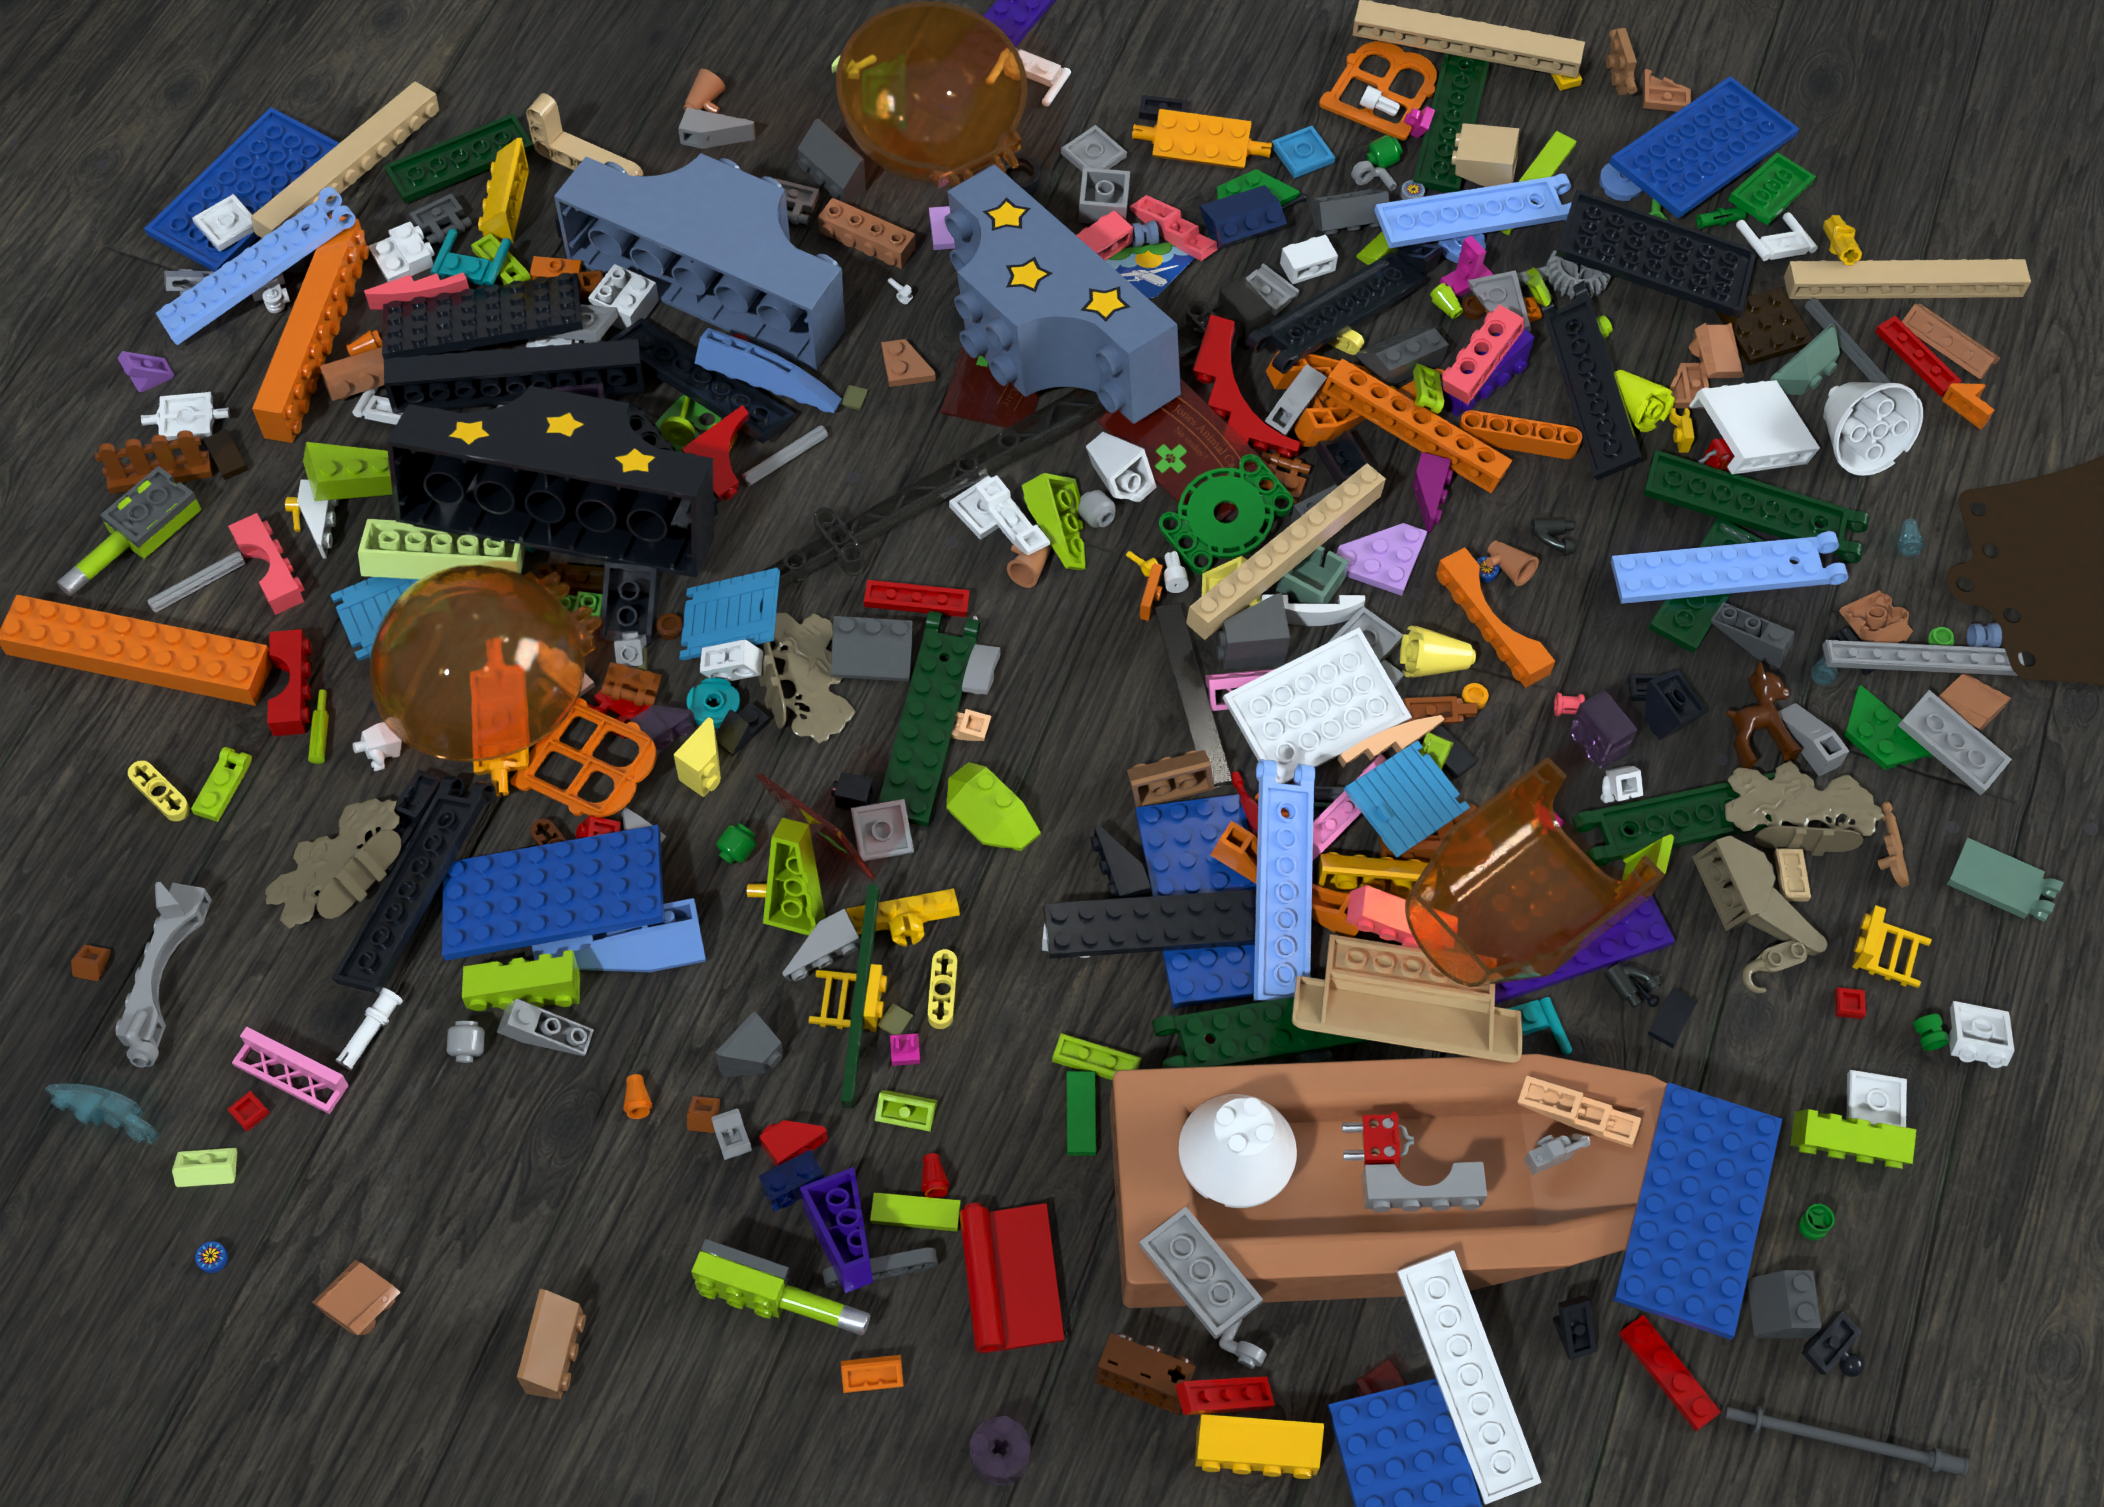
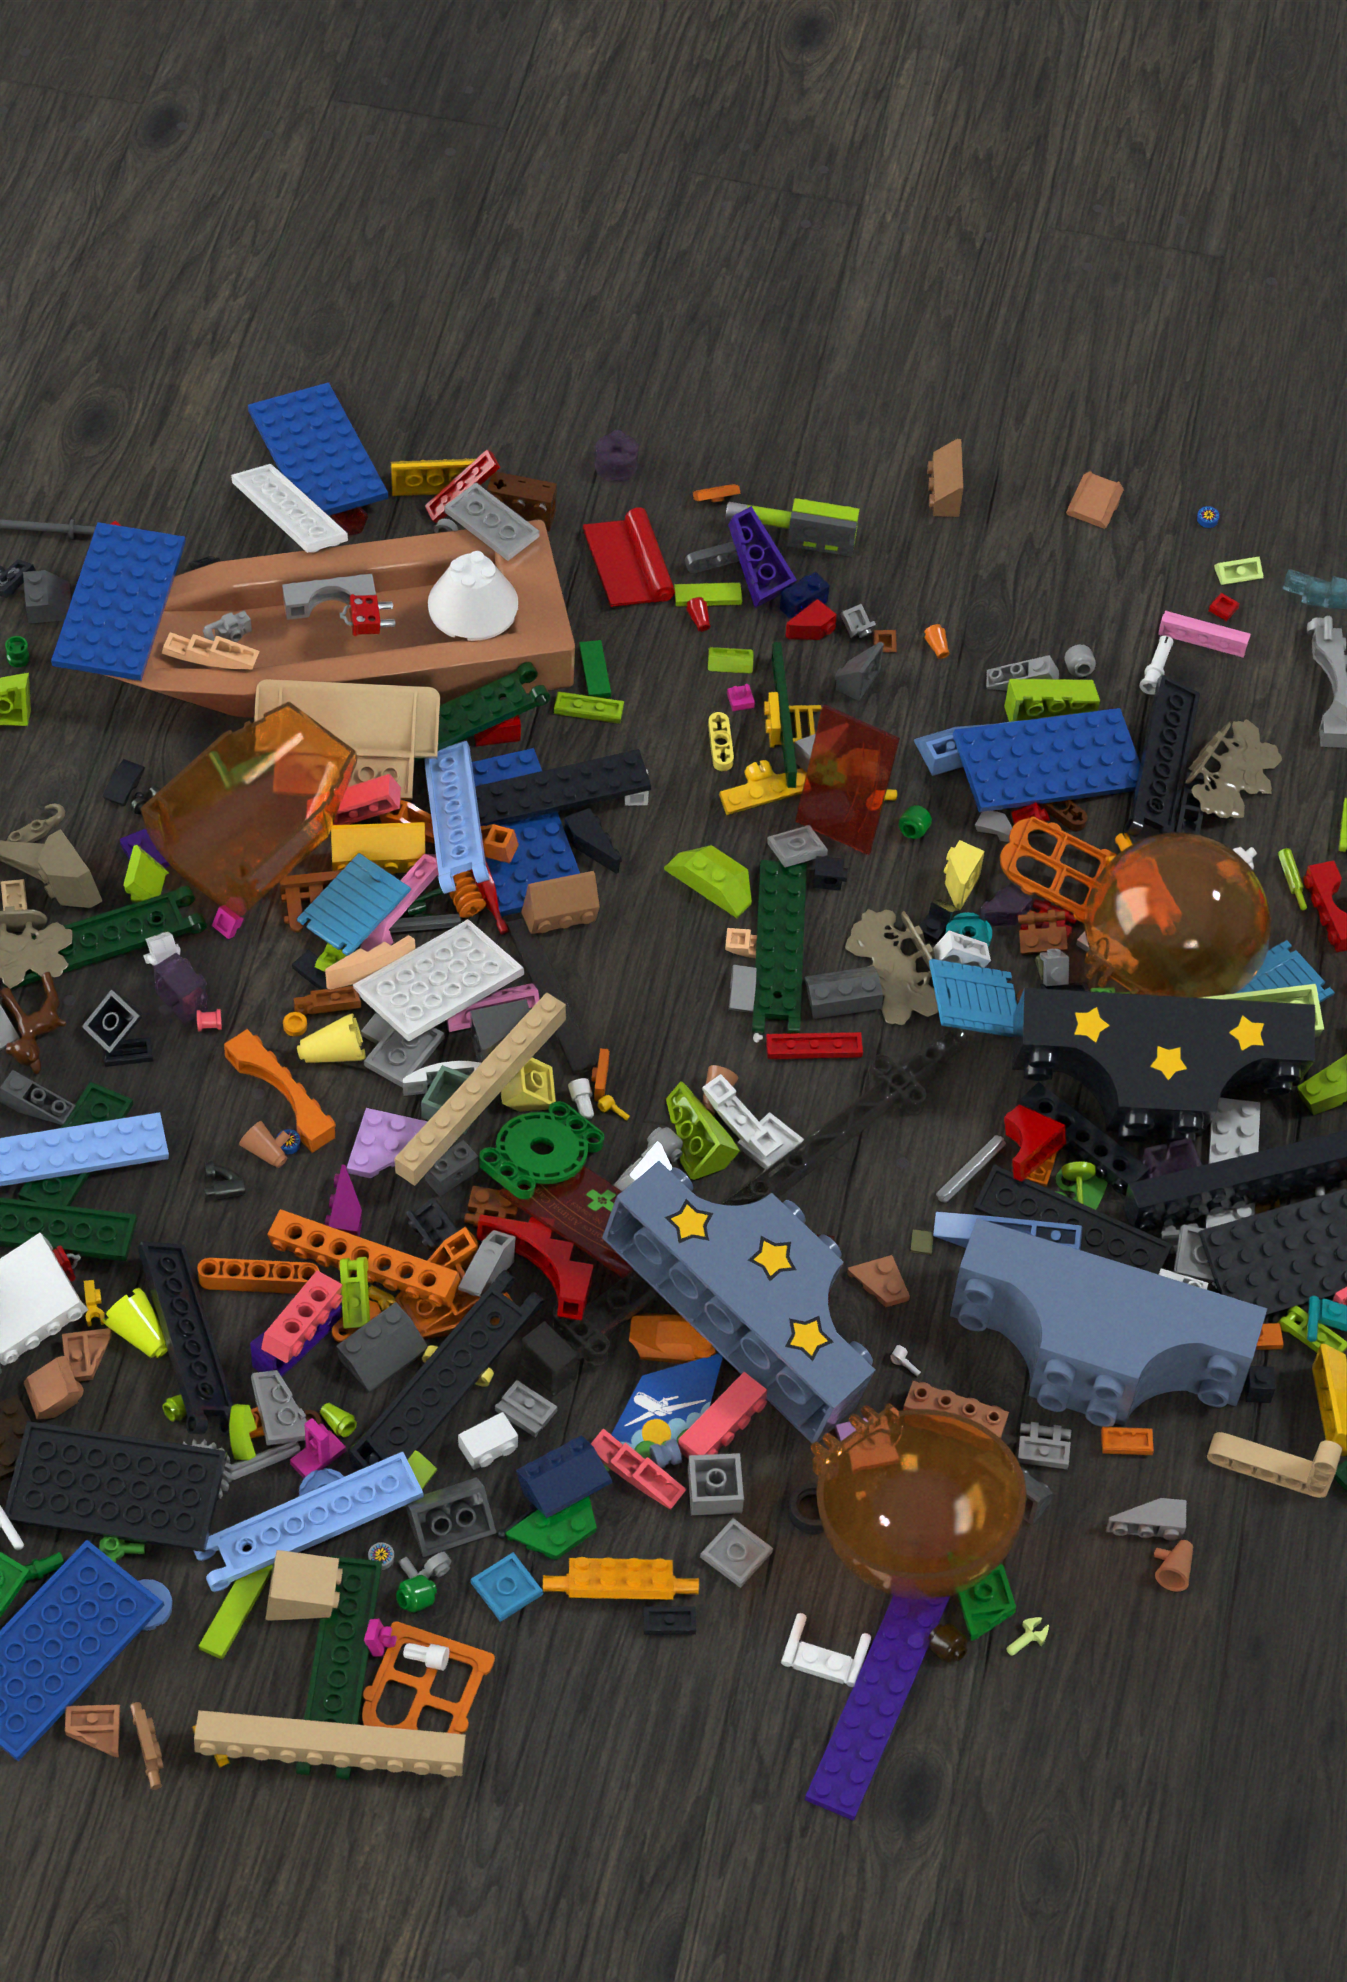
camera: 170 degrees right, 5 degrees down
olive piece [878,1003,913,1035] -> none

